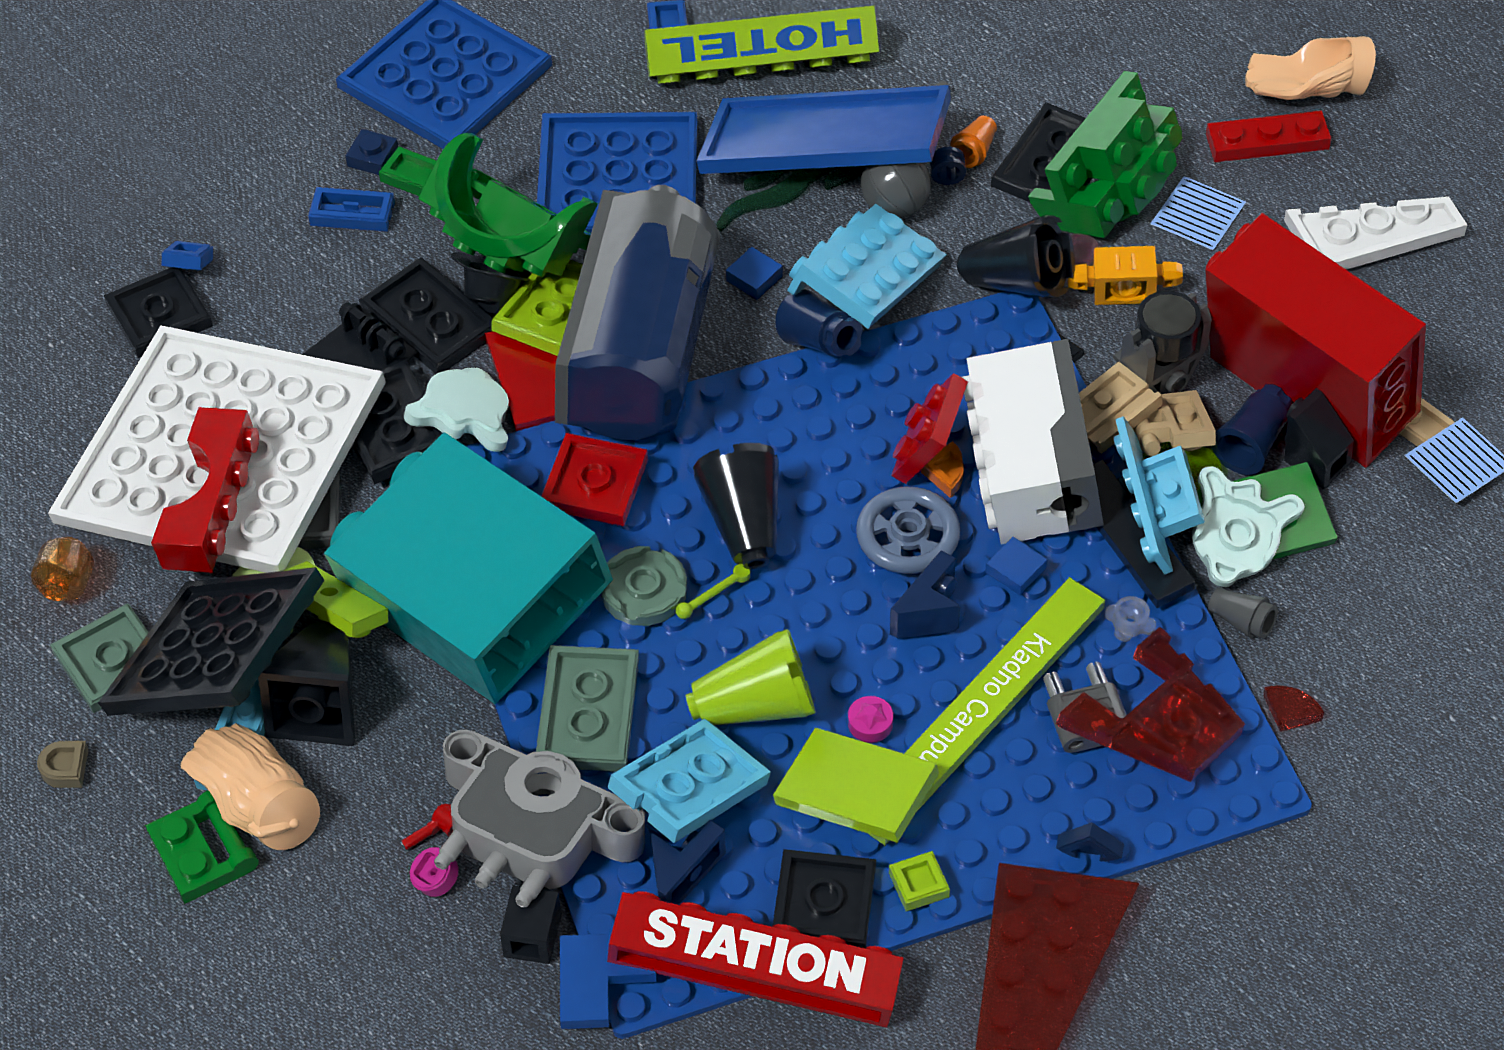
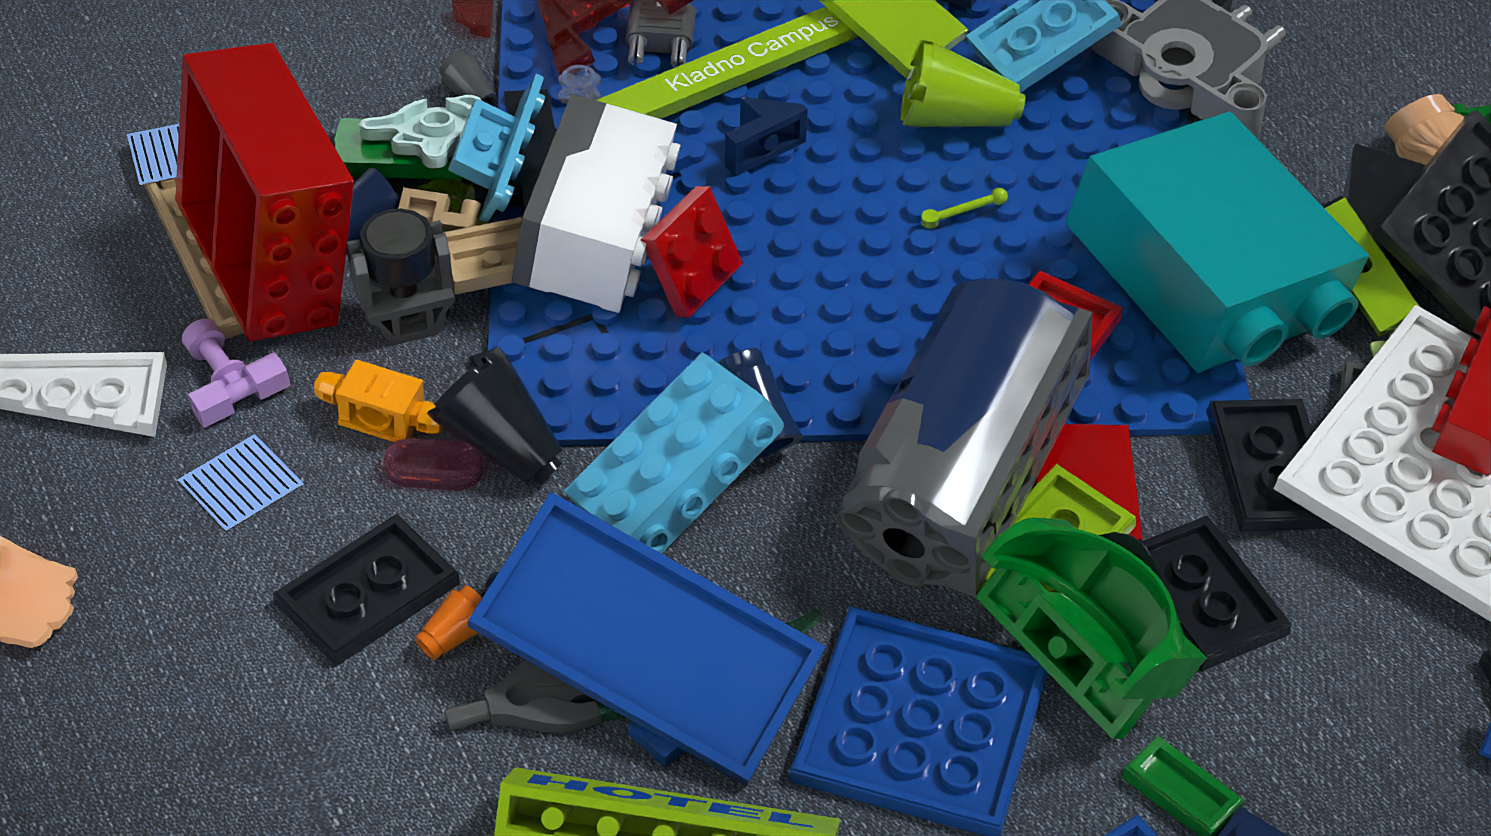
camera: 165 degrees left, 5 degrees down
black hinge [302,302,417,371] -> none
blue tile [308,187,395,232] -> none
red hand [401,804,453,850] -> none
light aqua tile [404,368,509,452] -> none
dark pink tile [410,847,459,897] -> none
sand green tile [536,645,639,771] -> none
sand green tile [600,546,687,626] -> none
black cone [693,443,779,569] -> none
blue tile [726,247,783,300] -> none
dark pink tile [848,696,893,743] -> none
sand blue plate [856,487,960,574] -> none
green piece [1028,71,1183,238] -> none
red plate [1206,110,1331,162] -> none

